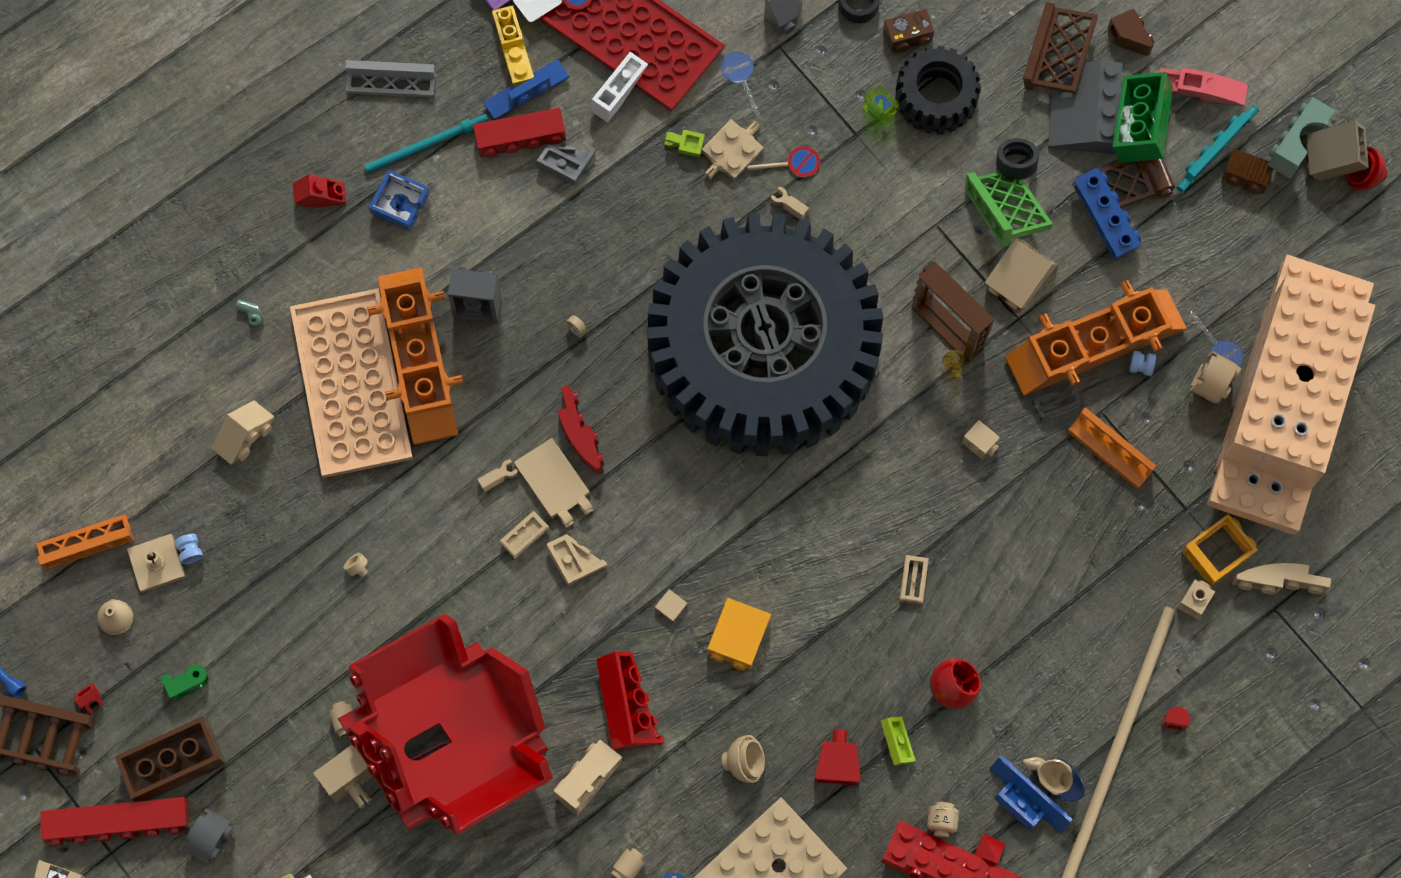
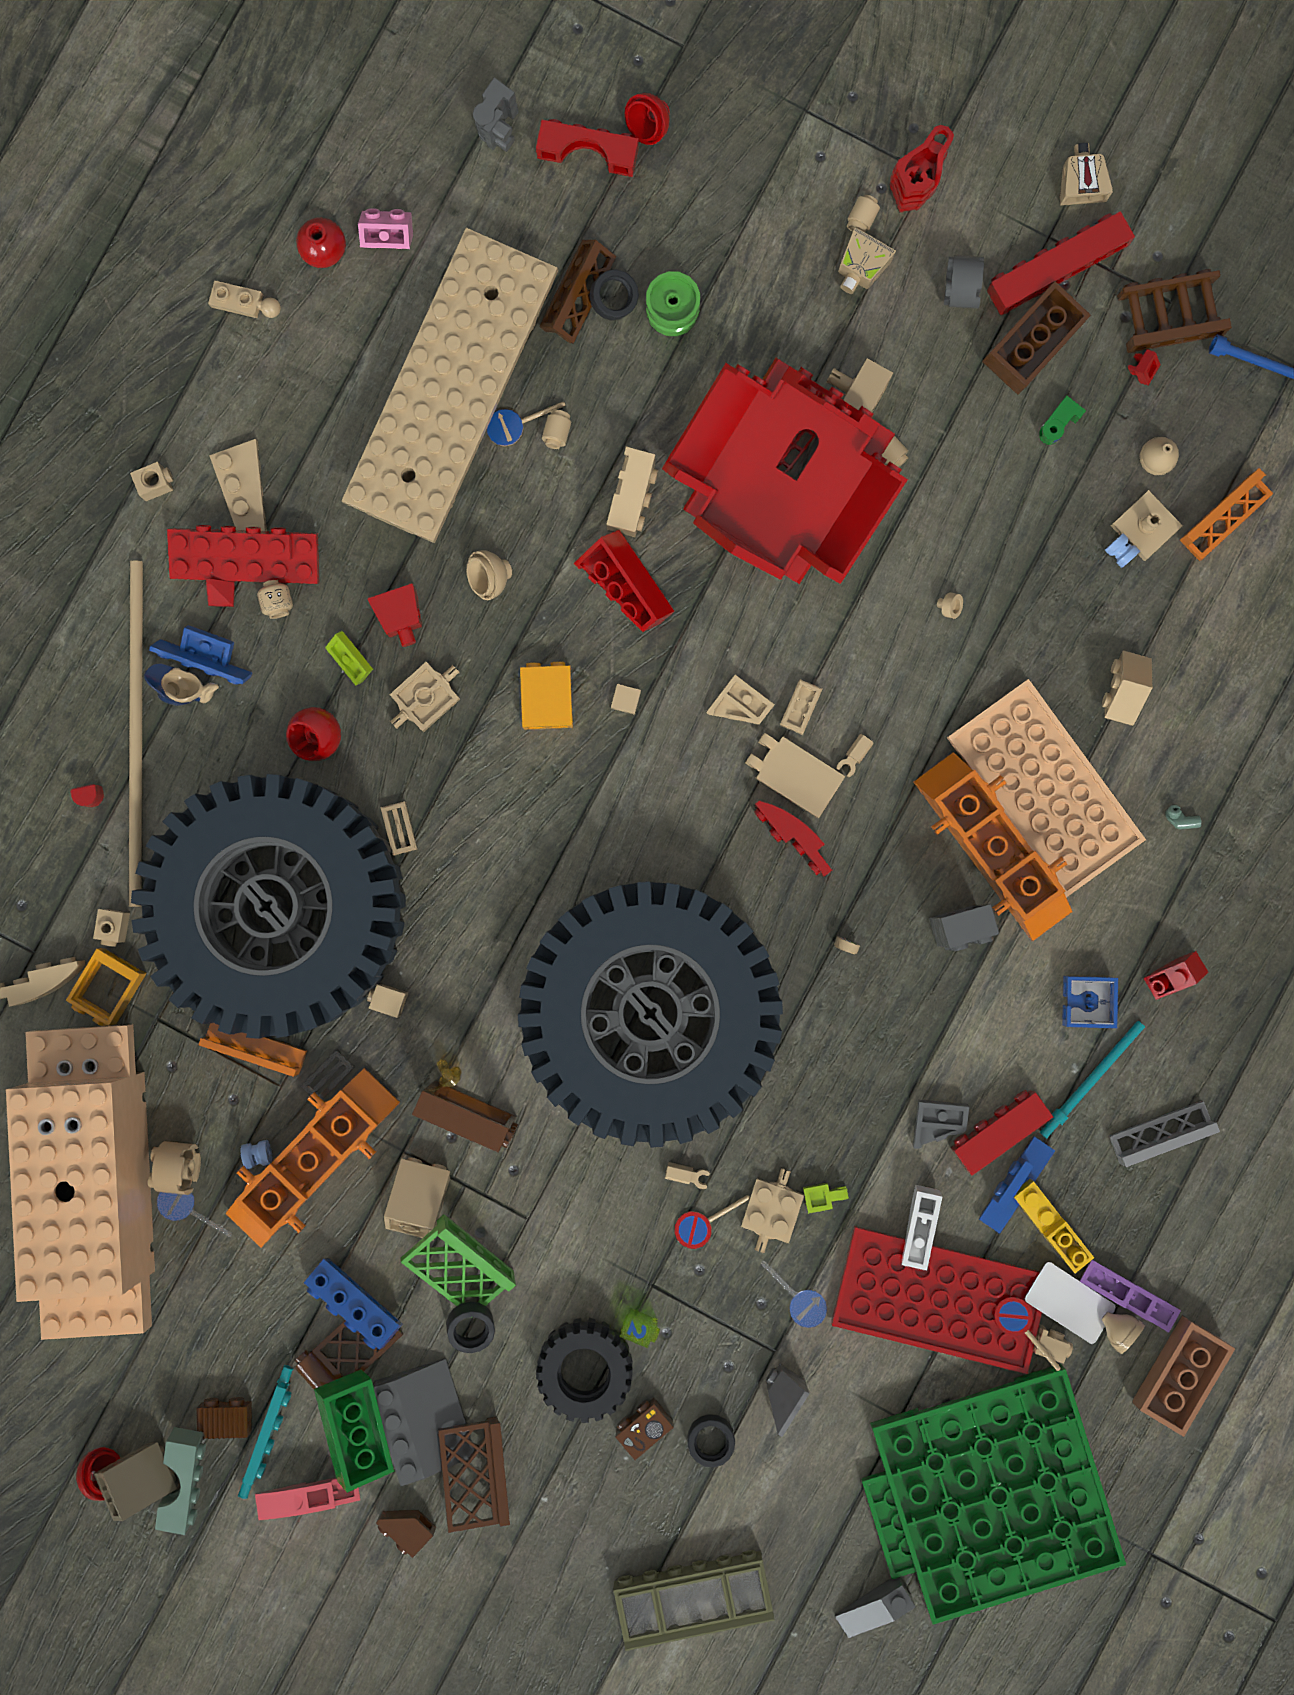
camera: 160 degrees right, 15 degrees up
none -> black wheel [131,774,406,1039]
none -> tan plate [389,662,460,732]

